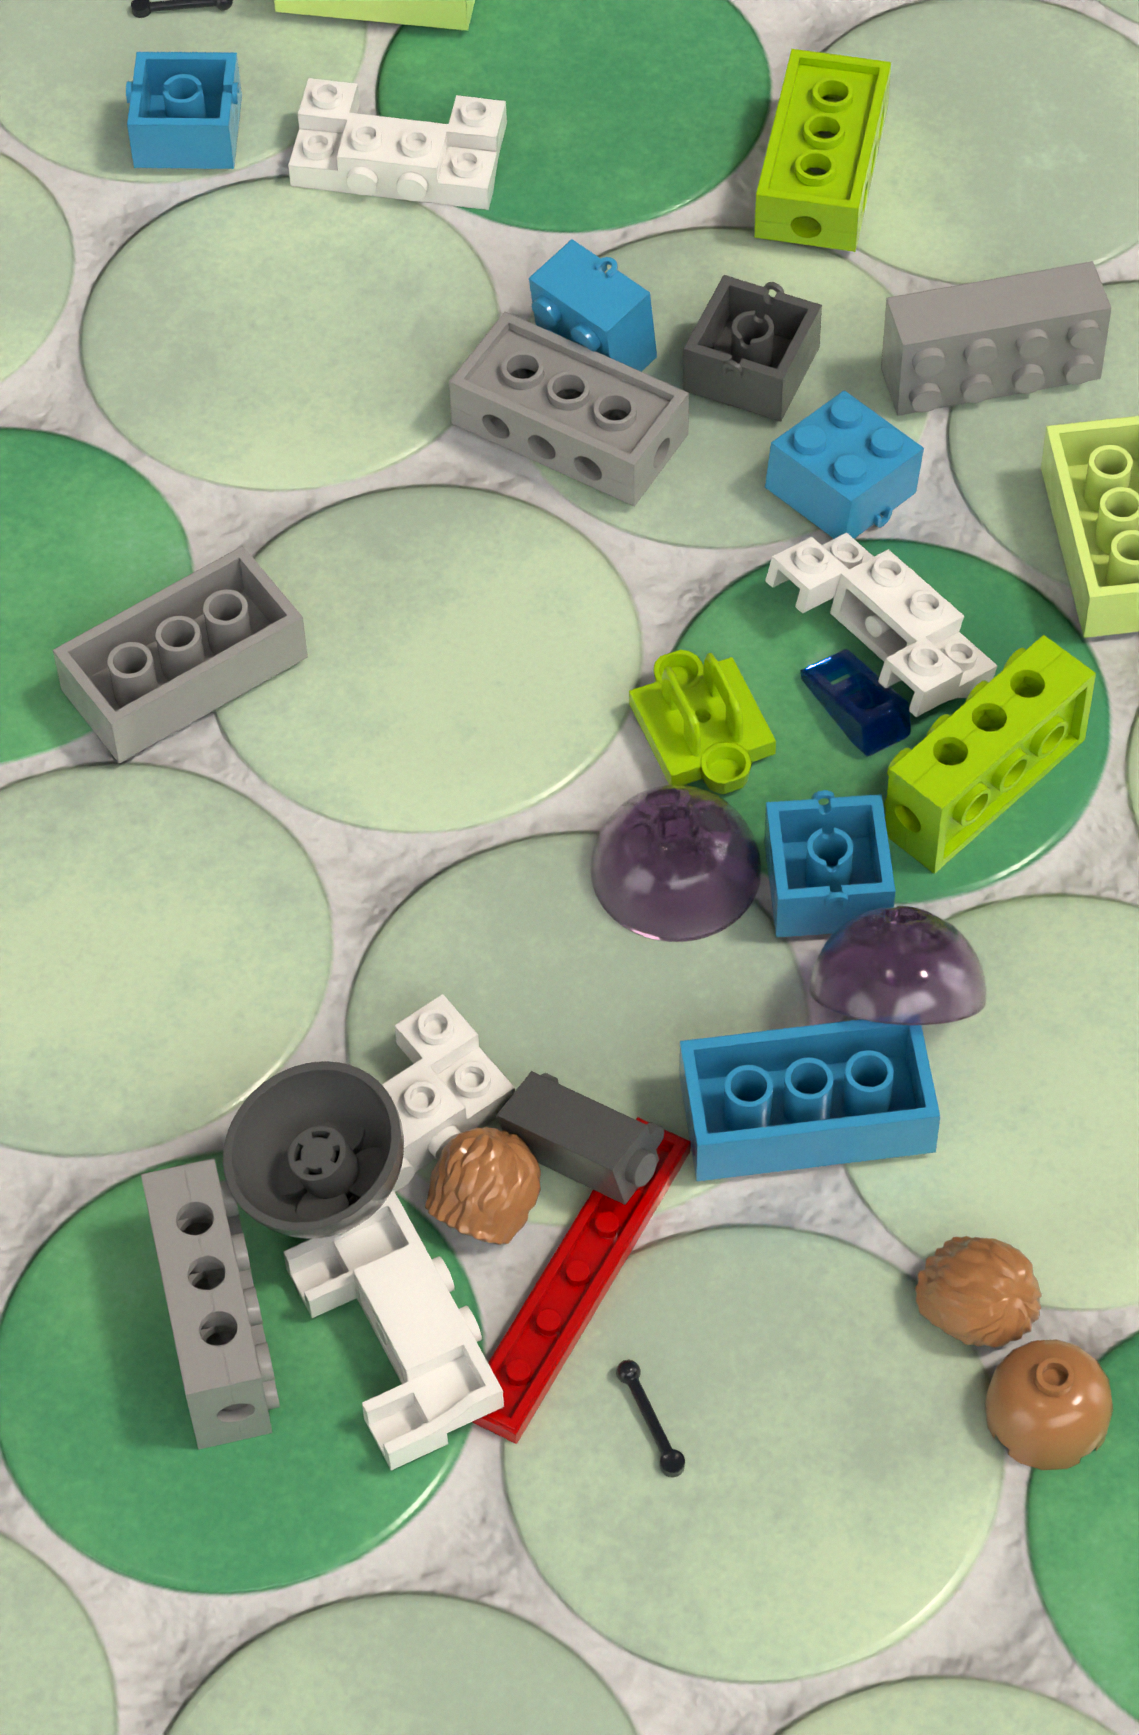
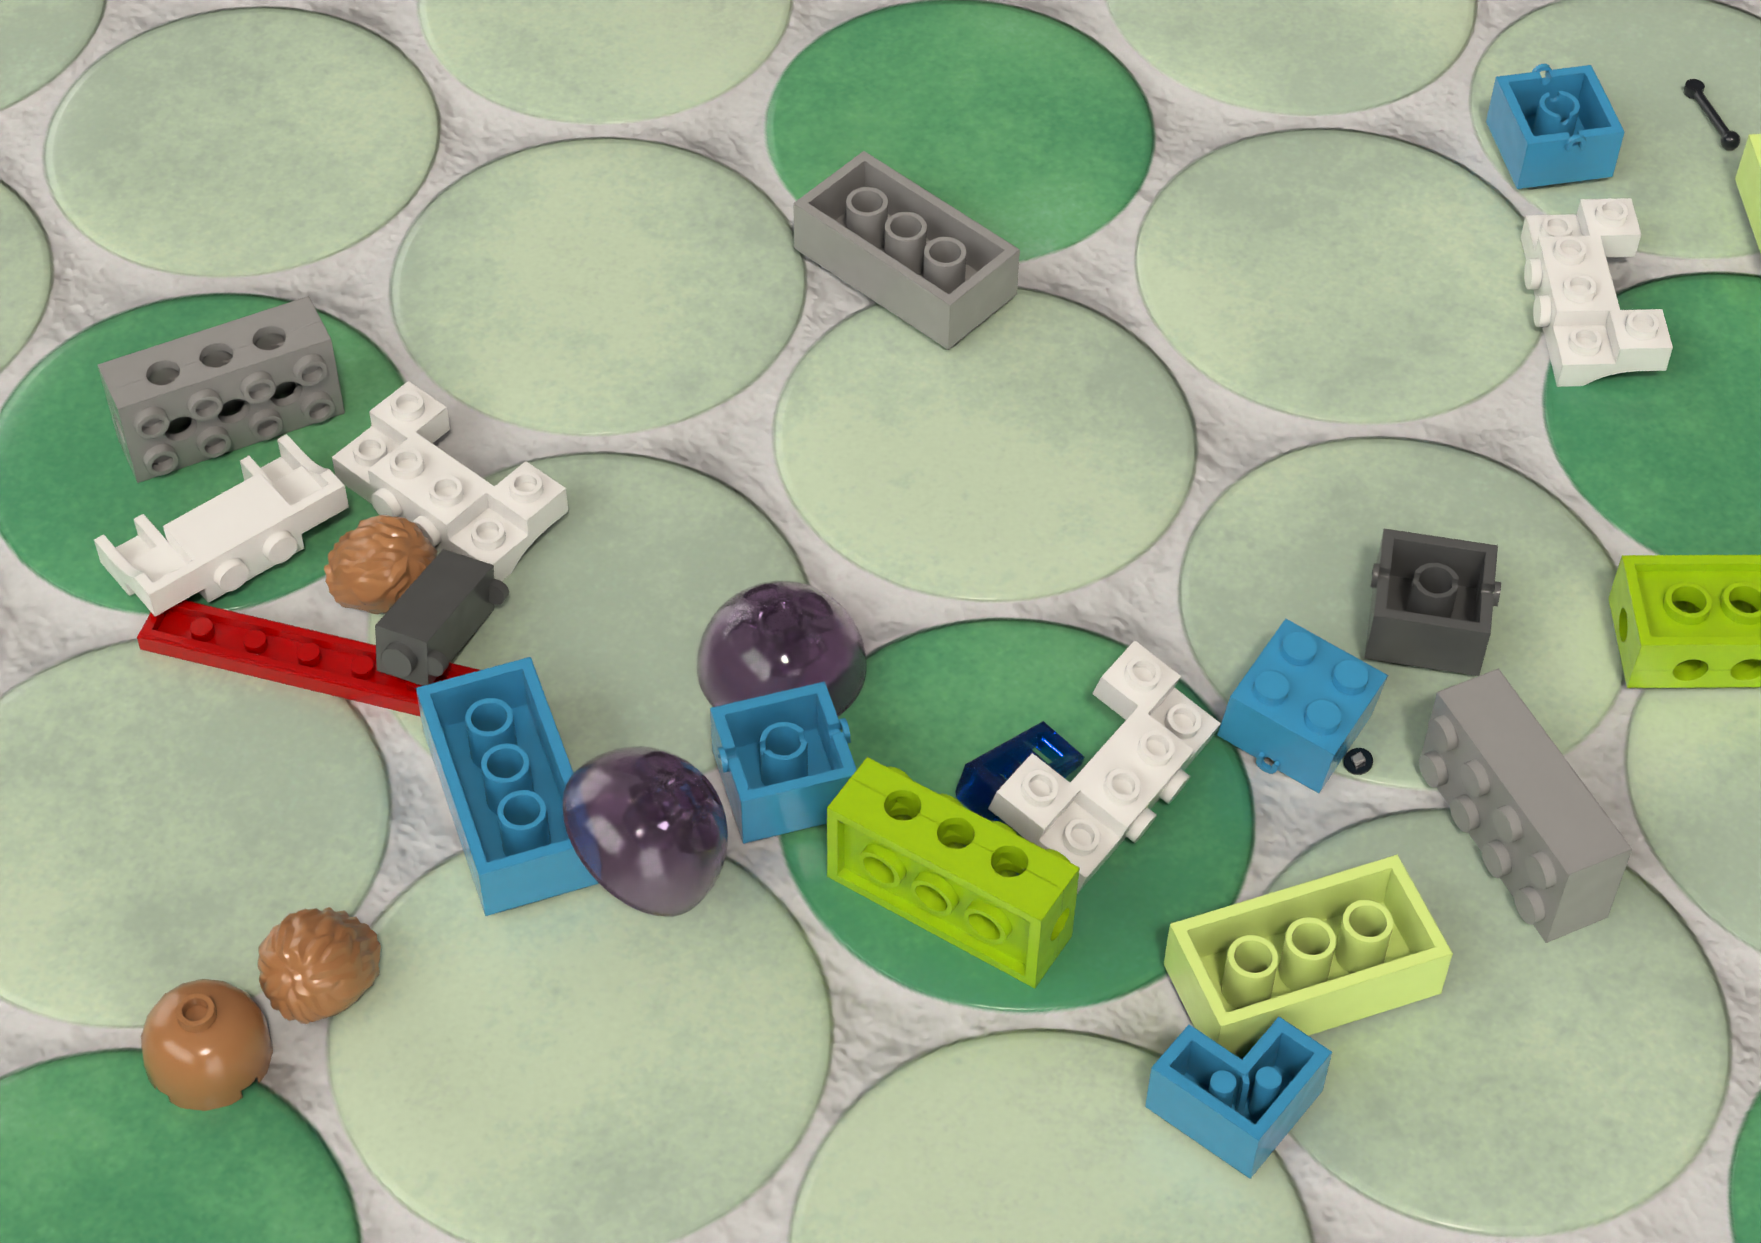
camera: 75 degrees right, 5 degrees down
dark grey piece [223,1061,404,1239] -> none
light grey brick [449,312,689,507] -> none
dark azure brick [528,239,657,372] -> none
black hinge [616,1359,685,1478] -> none
lime piece [629,650,776,794] -> none

